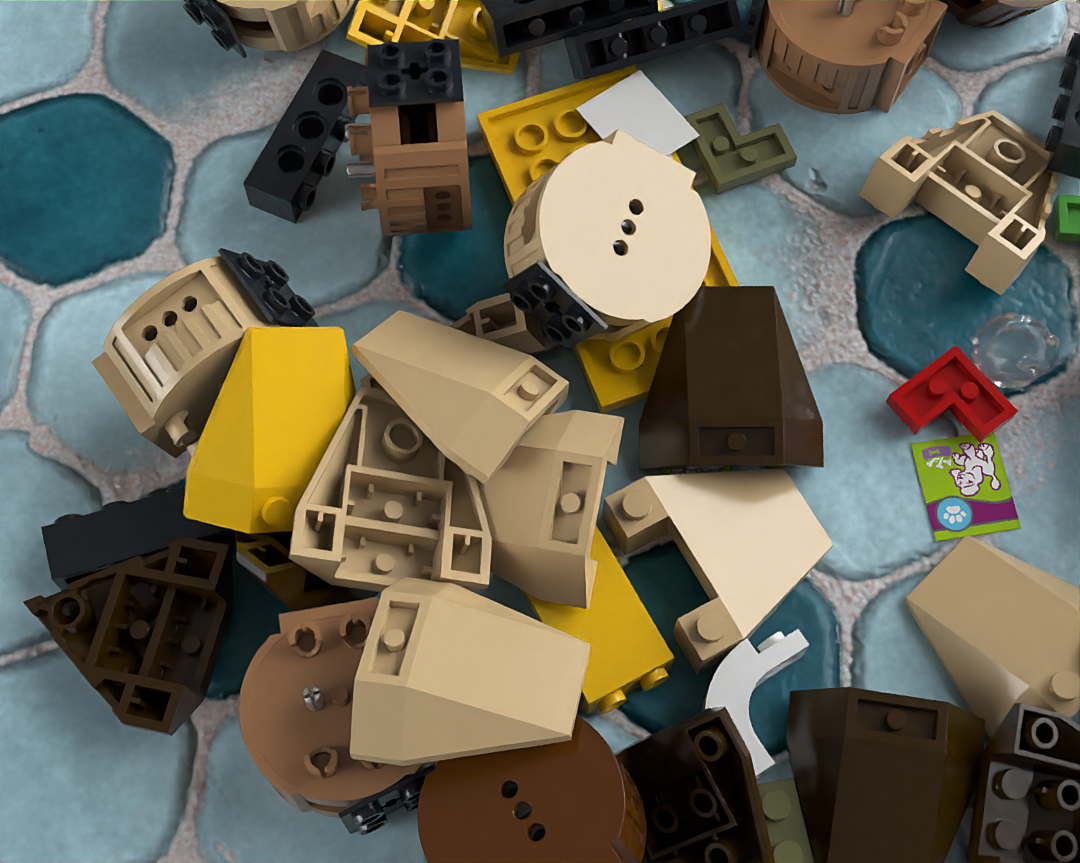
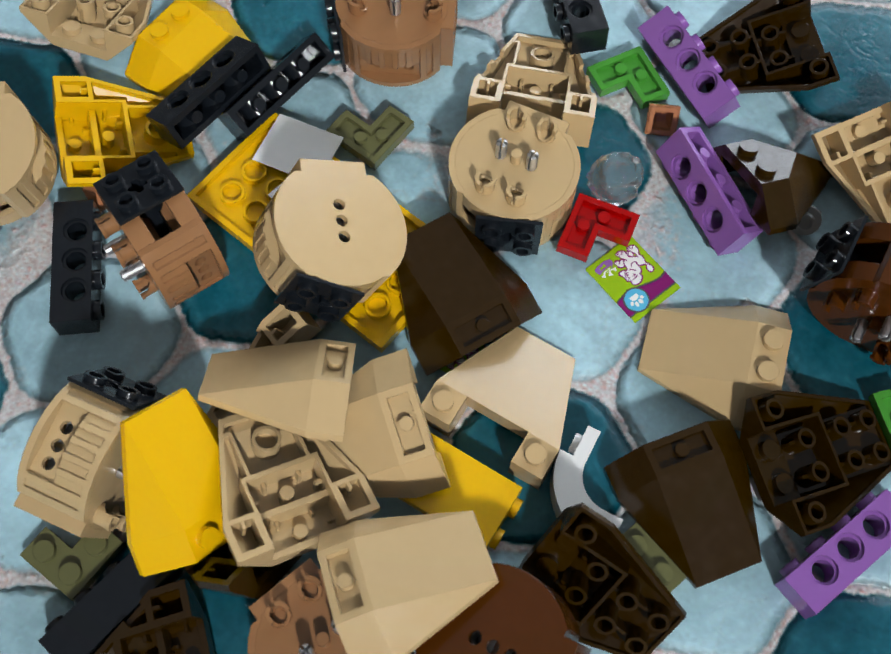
camera: 30 degrees left, 0 degrees up
none -> olive plate [20,527,127,601]
none -> tan piece [448,100,581,256]

